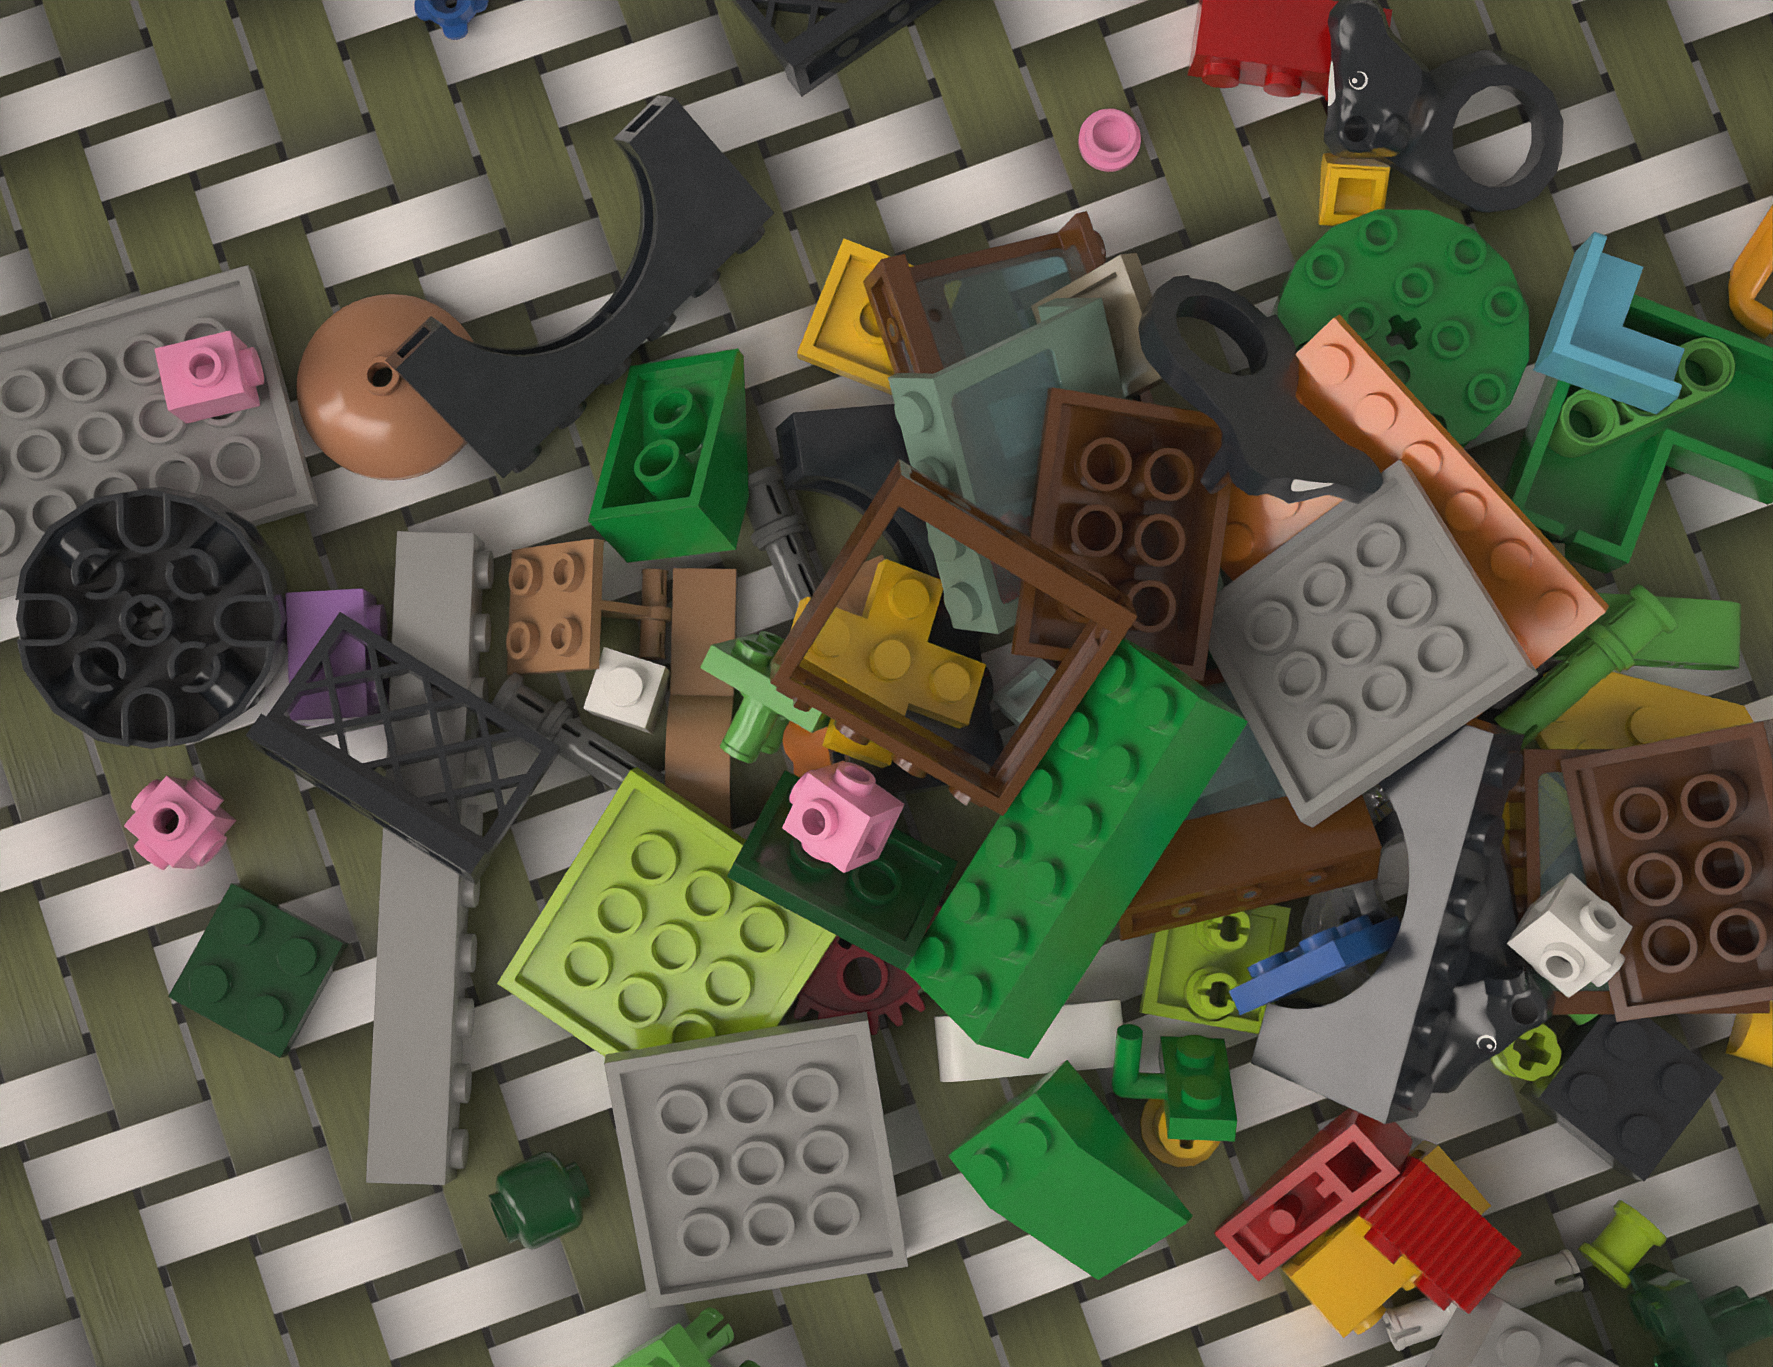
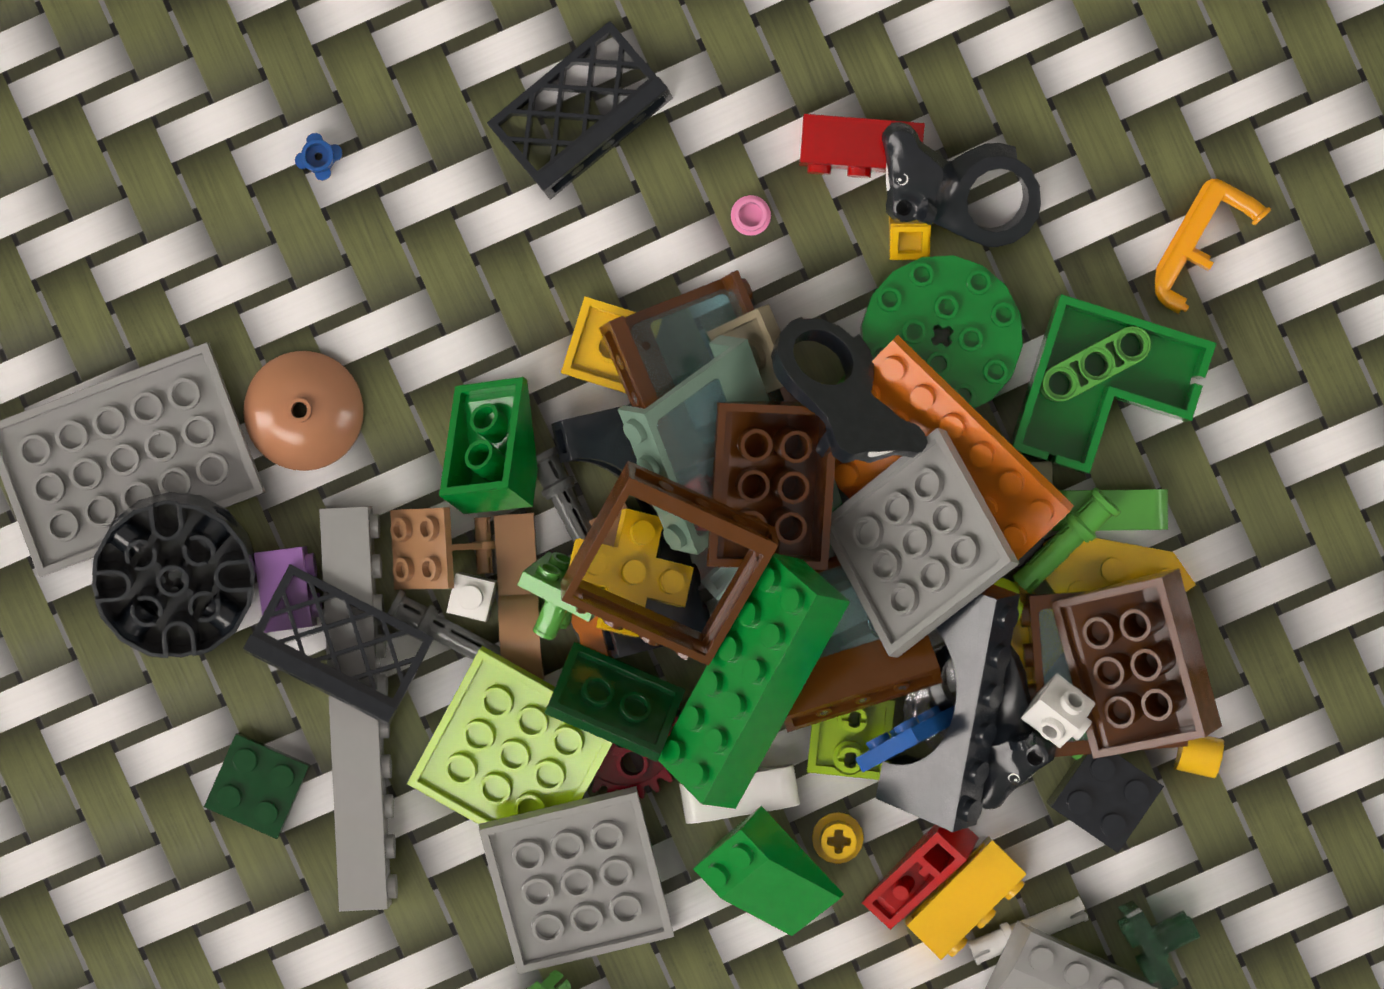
camera: 10 degrees left, 5 degrees up
bright pink brick [124,776,236,870] -> none
bright pink brick [154,331,264,424] -> none
black arch [385,95,774,479] -> none
dark green head [488,1151,591,1250] -> none
bright pink brick [782,761,905,873] -> none
green plate [1111,1024,1237,1142] -> none
red brick [1357,1155,1522,1314] -> none
lime bush [1490,1024,1562,1081] -> none
medium azure panel [1533,232,1684,414] -> none
lime bush [1577,1200,1667,1289] -> none

